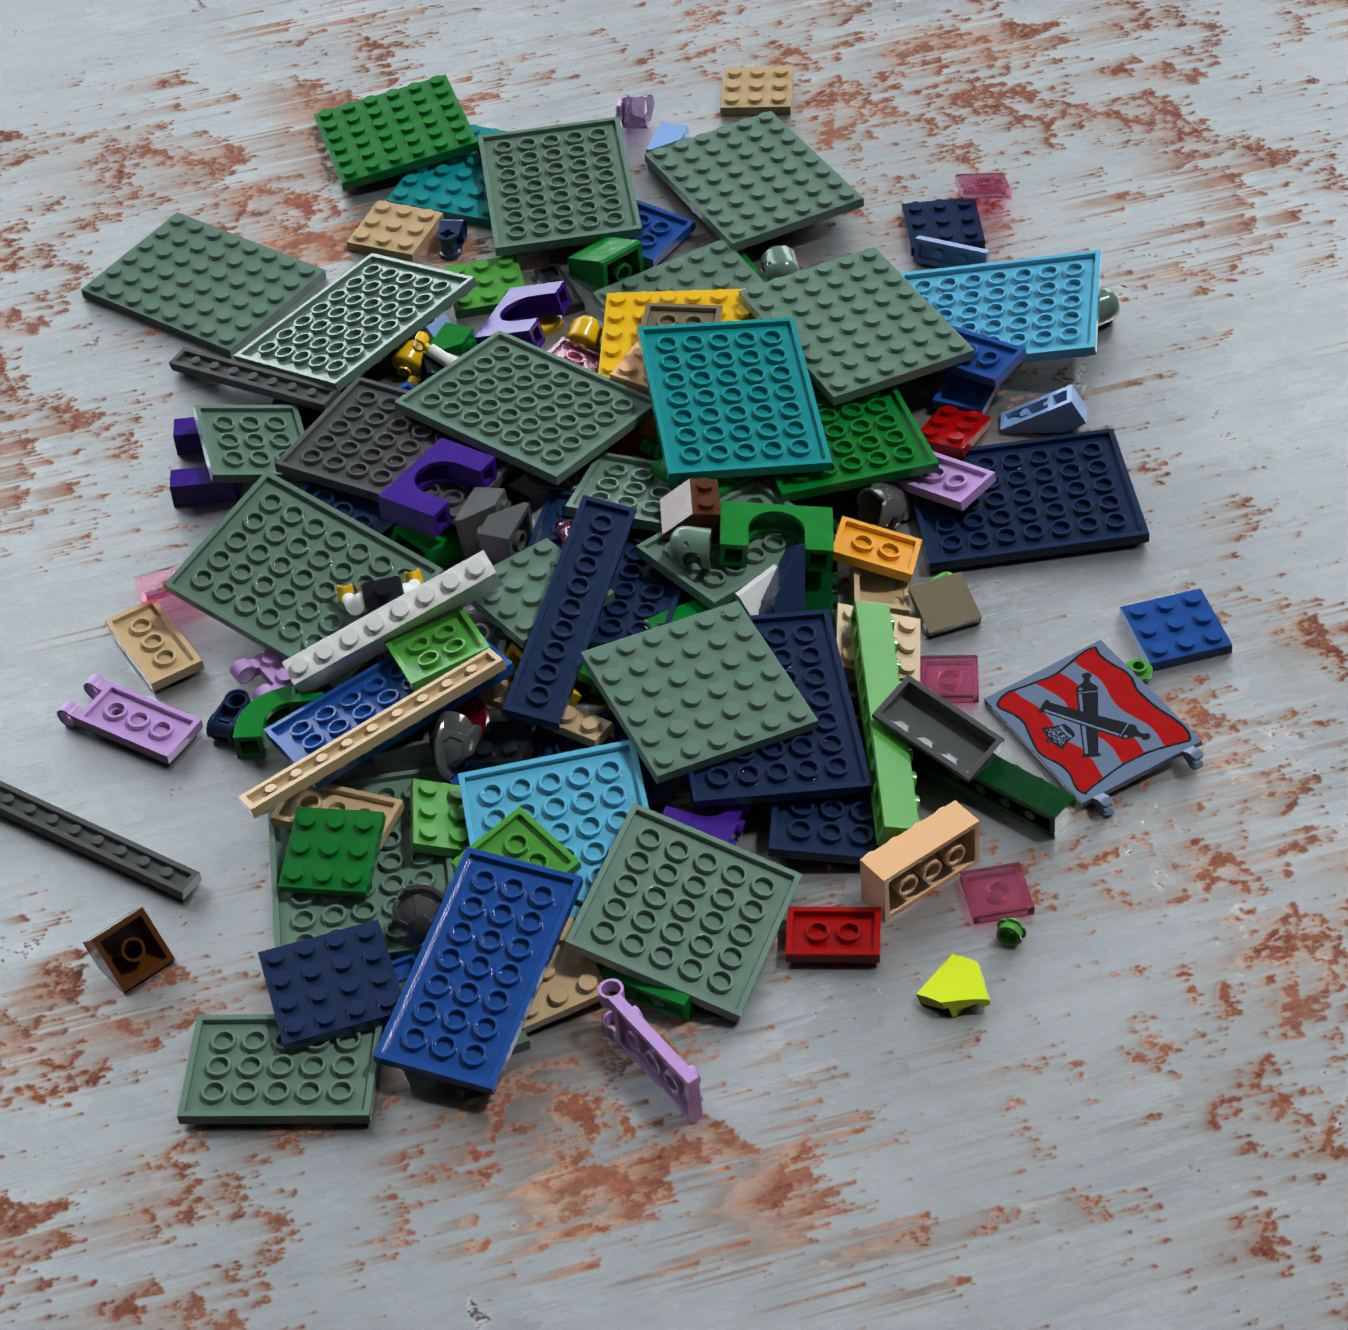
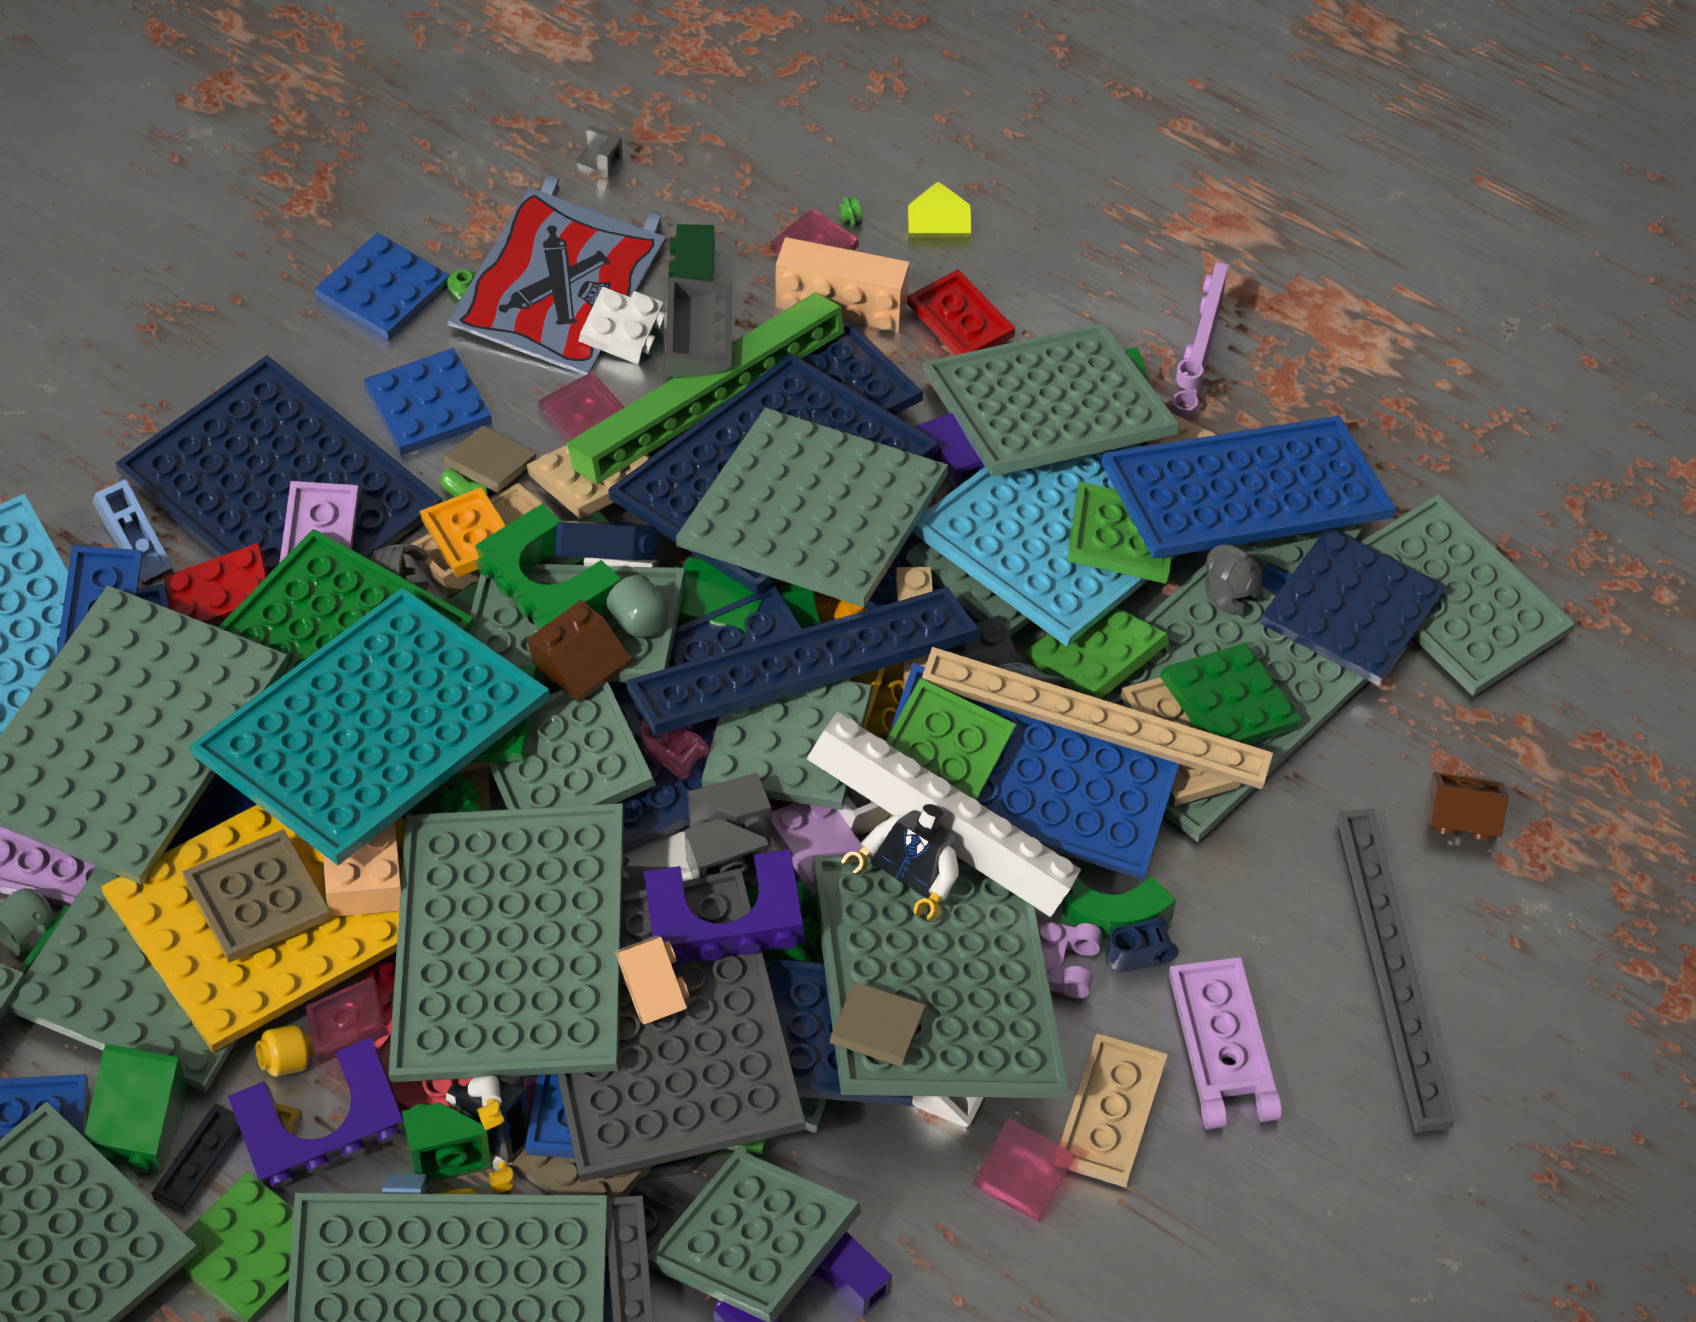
camera: 135 degrees left, 10 degrees up
none -> blue plate [363,348,492,455]
none -> dark grey panel [577,126,623,178]
none -> white plate [579,287,665,364]
none -> light nougat brick [615,936,689,1024]
none -> dark tan tile [830,981,926,1067]

